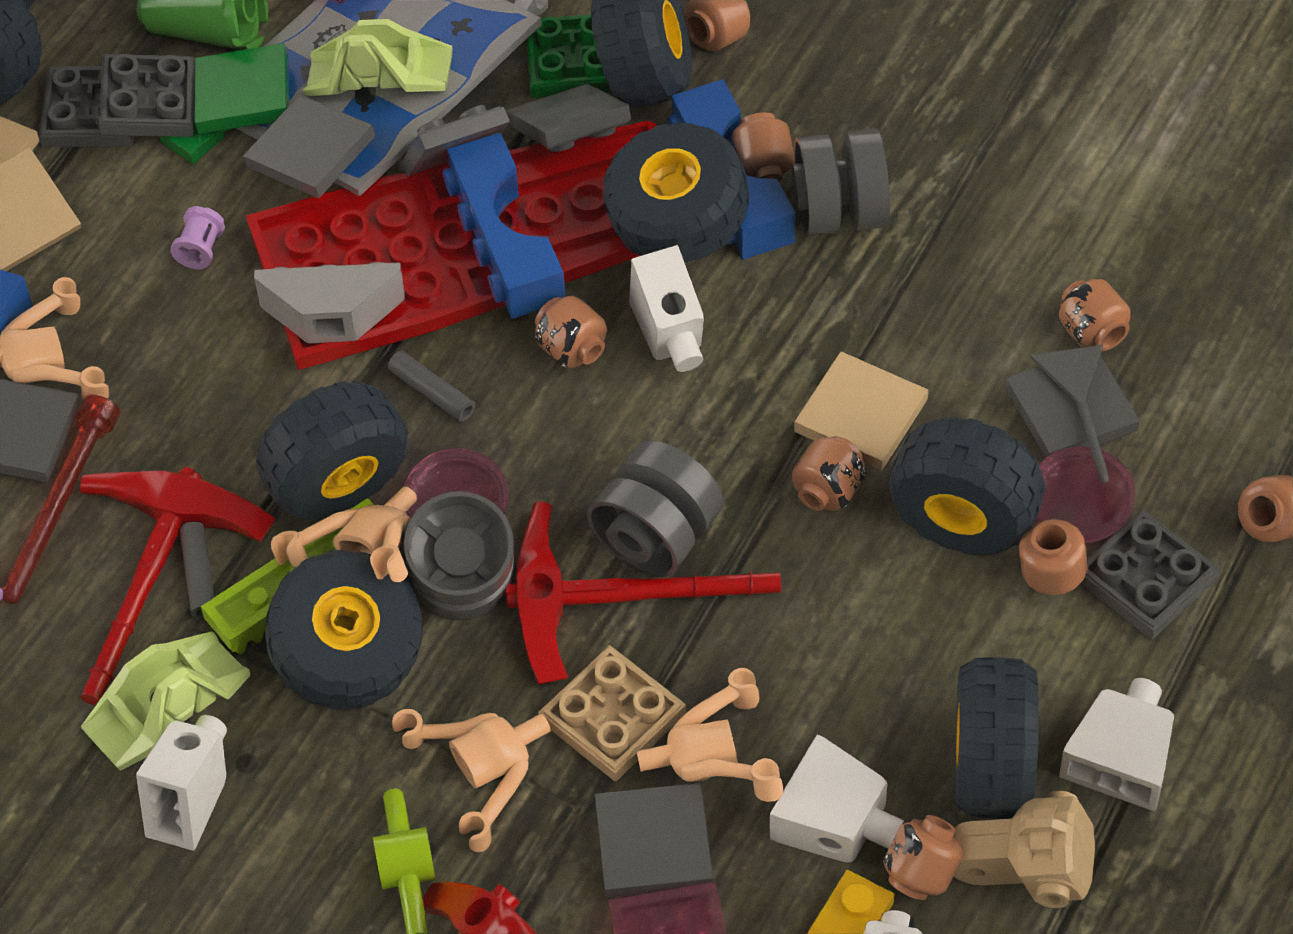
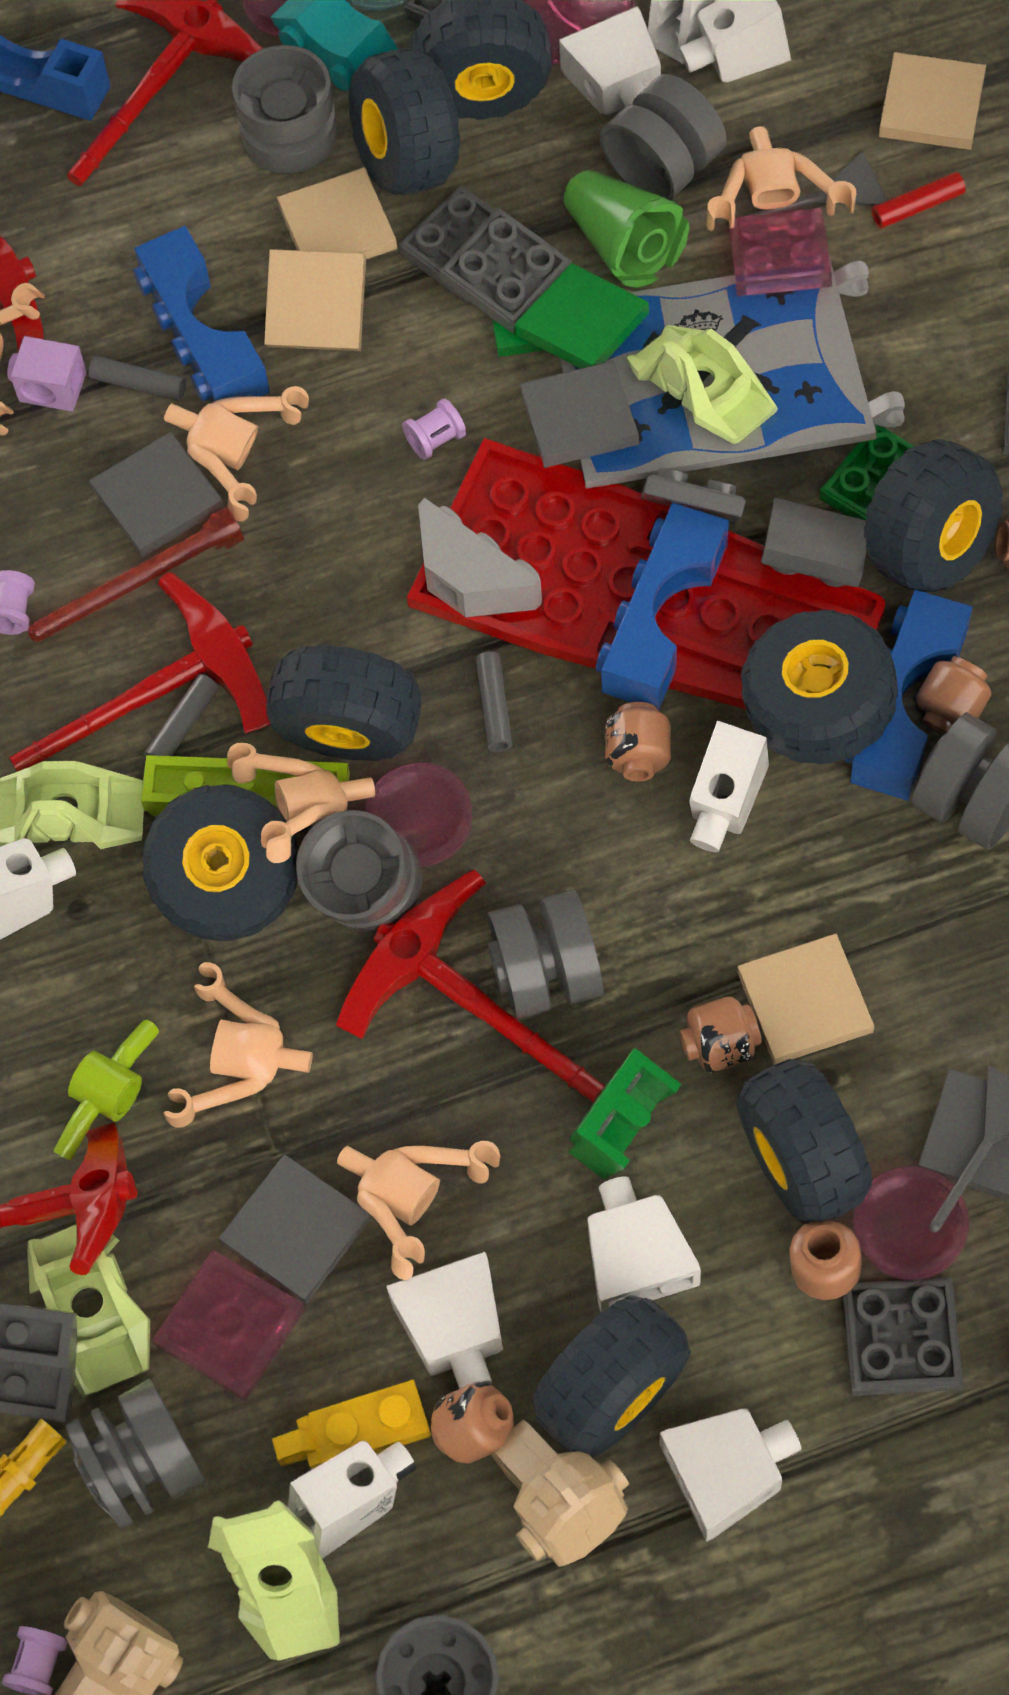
camera: 45 degrees right, 10 degrees up
tan tile [538,645,686,782] -> none
none -> green window [568,1048,682,1180]
none -> white torso [587,1176,701,1313]

